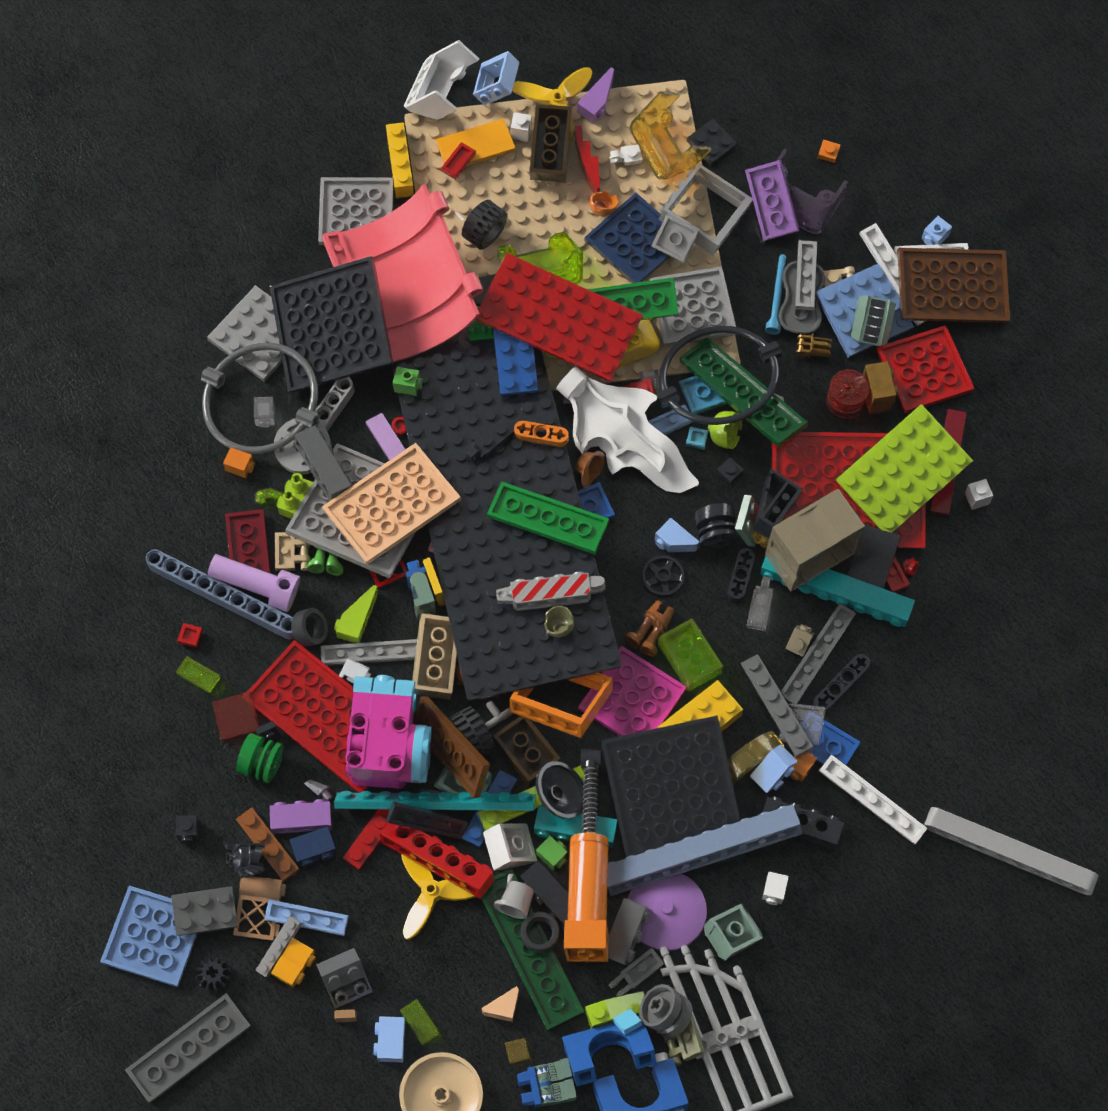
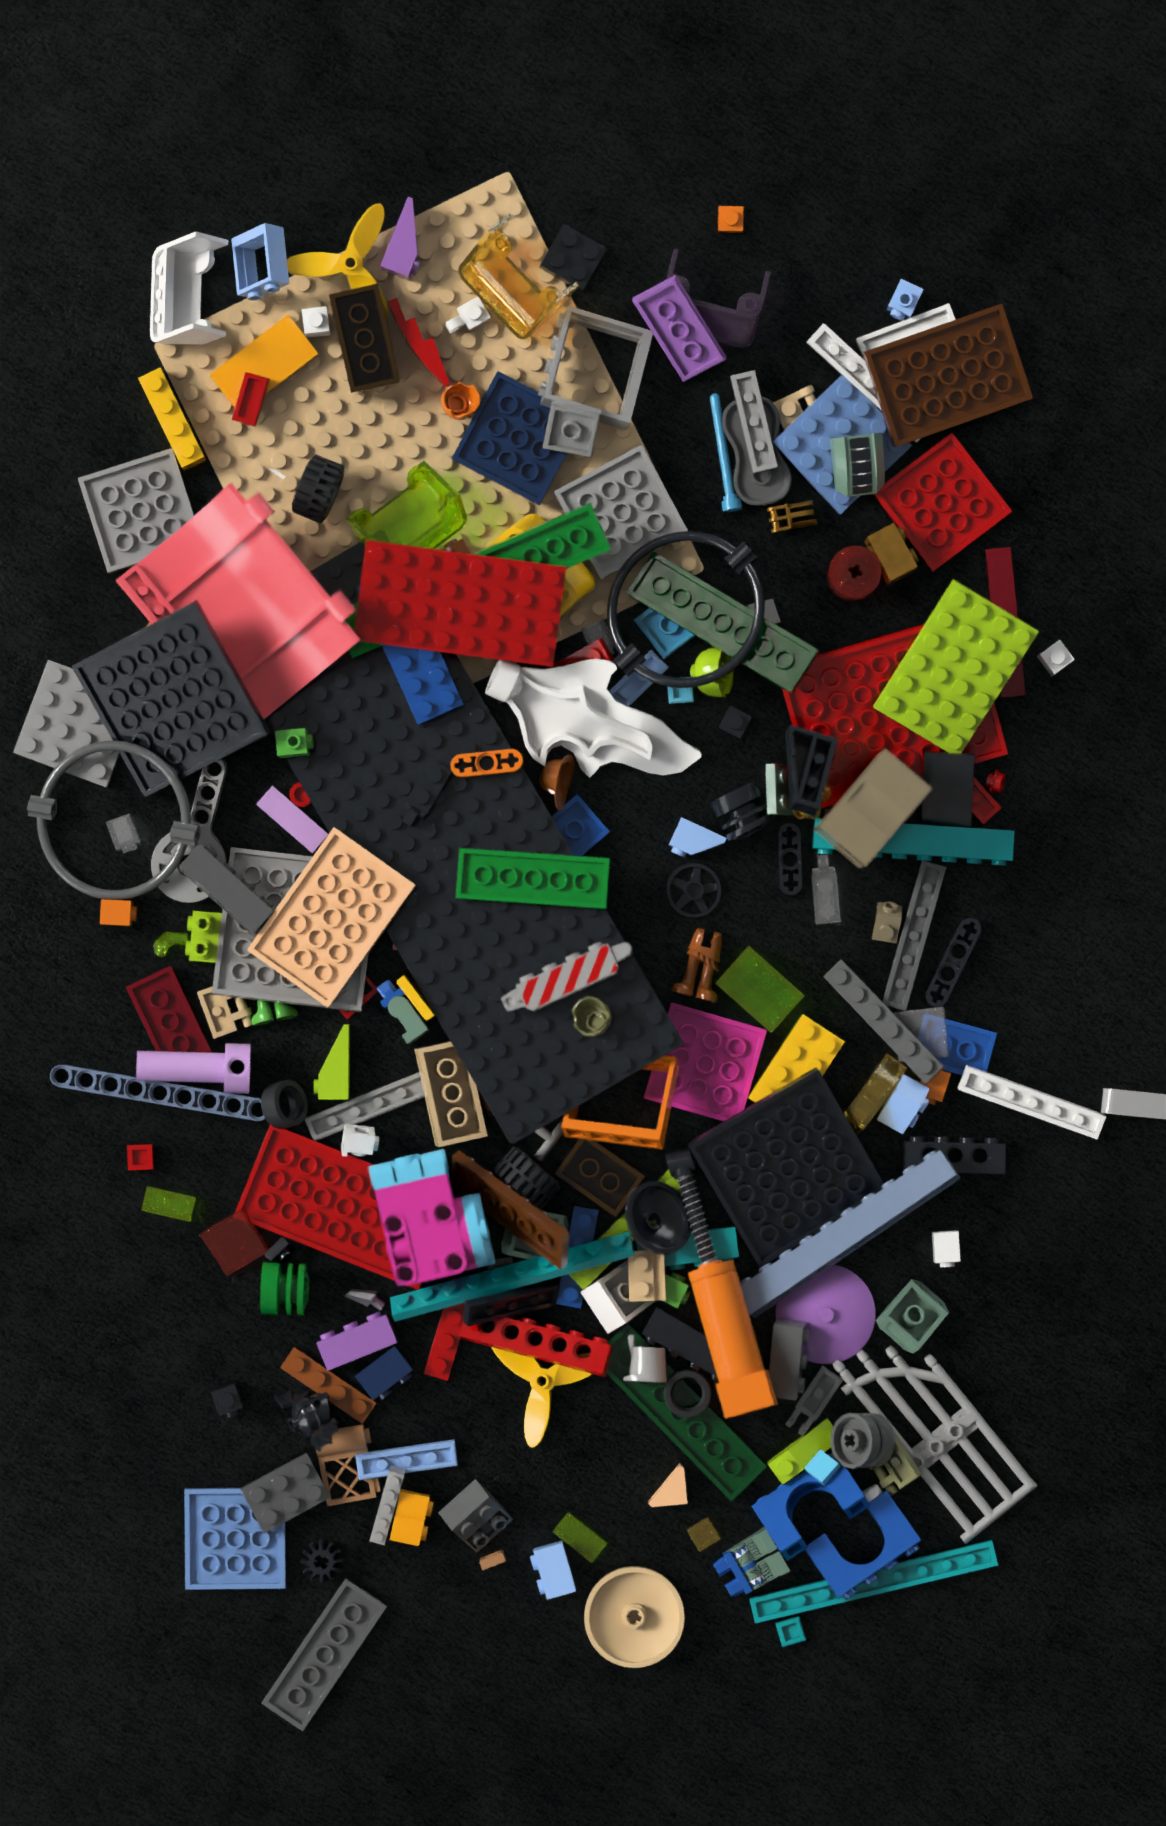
camera: 15 degrees left, 20 degrees up
none -> tan plate [628,1250,666,1302]

